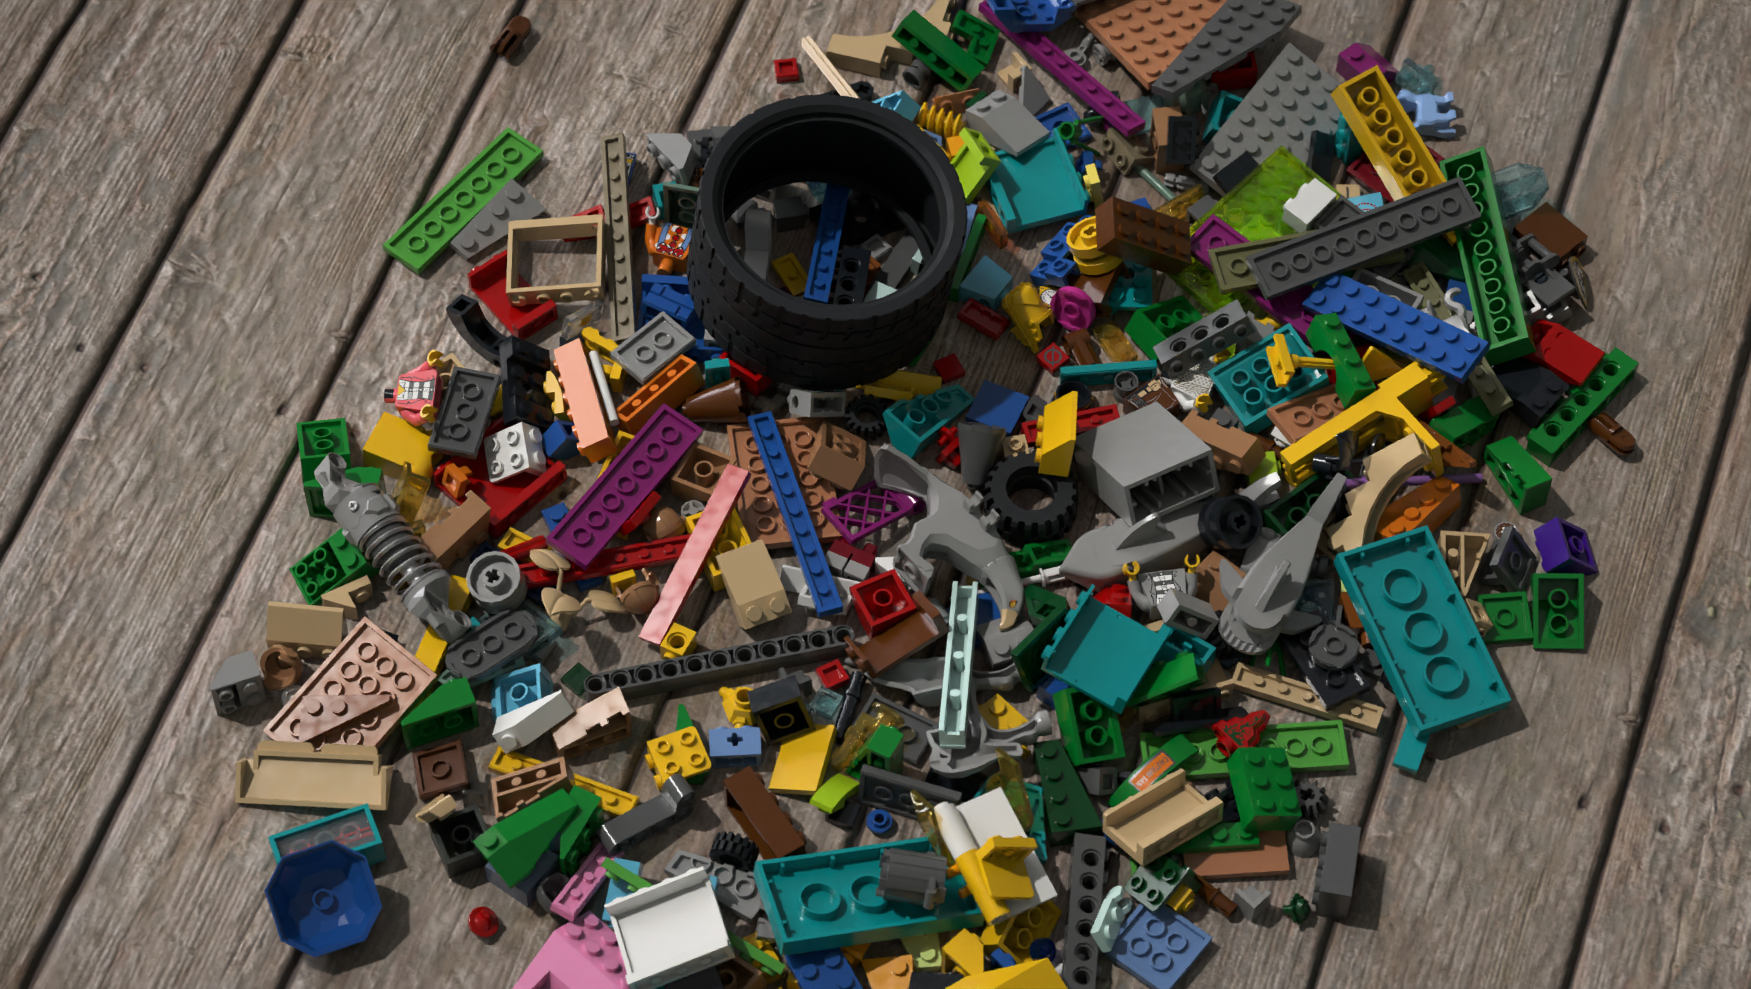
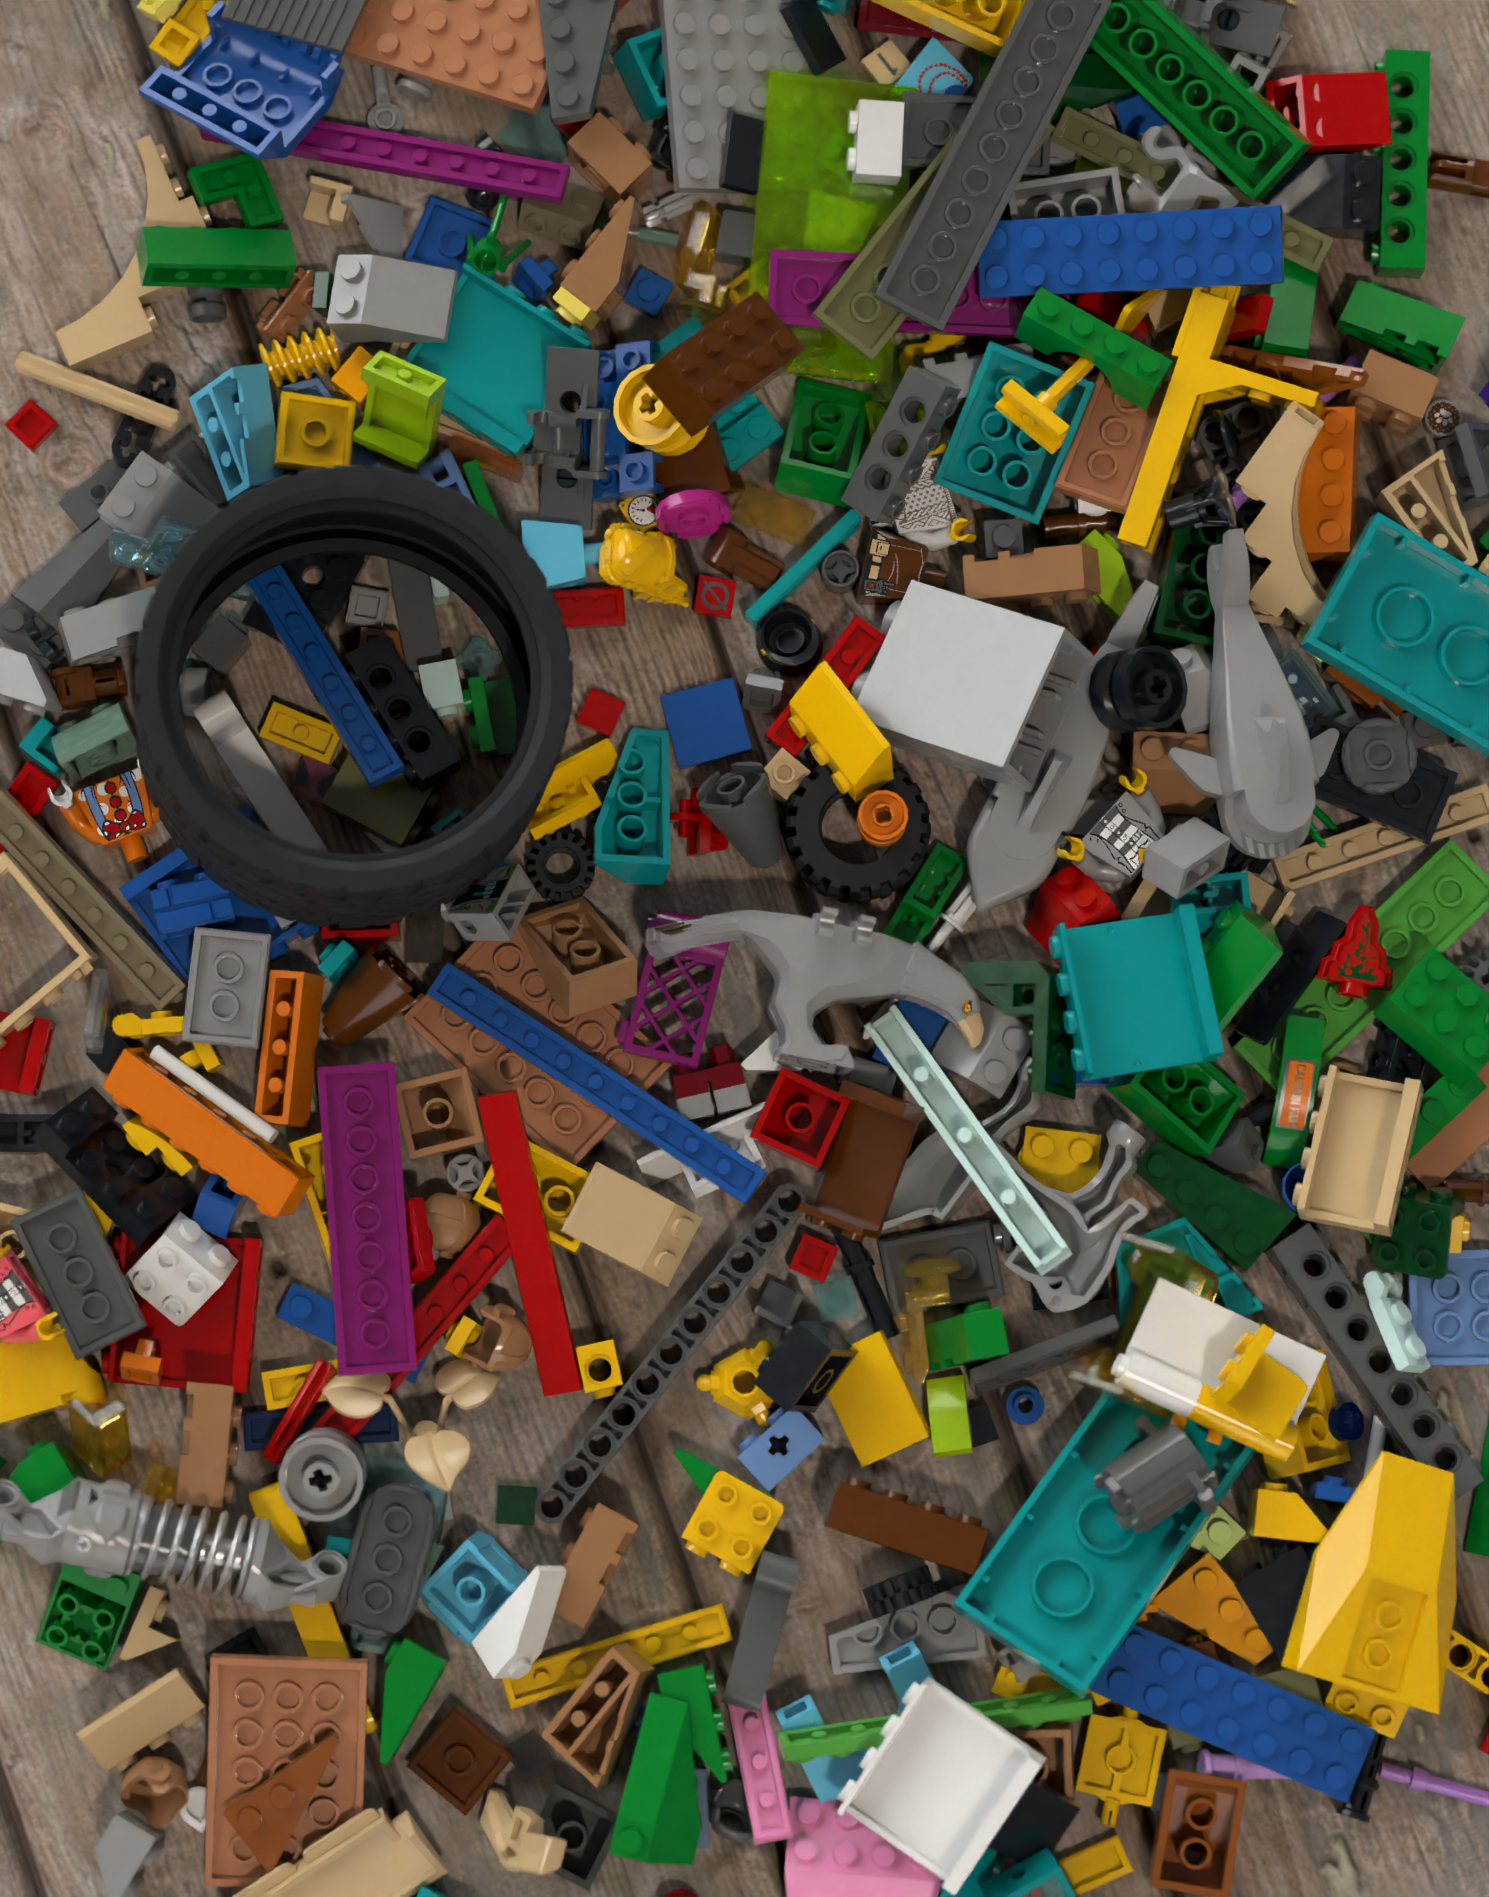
camera: 40 degrees left, 25 degrees up
black bracket [1165,116,1201,164] -> none
none -> dark grey piece [525,346,611,531]
none -> medium nougat slope [560,195,644,322]
none -> orange wheel [857,790,908,847]
none -> medium nougat brick [1343,349,1440,437]

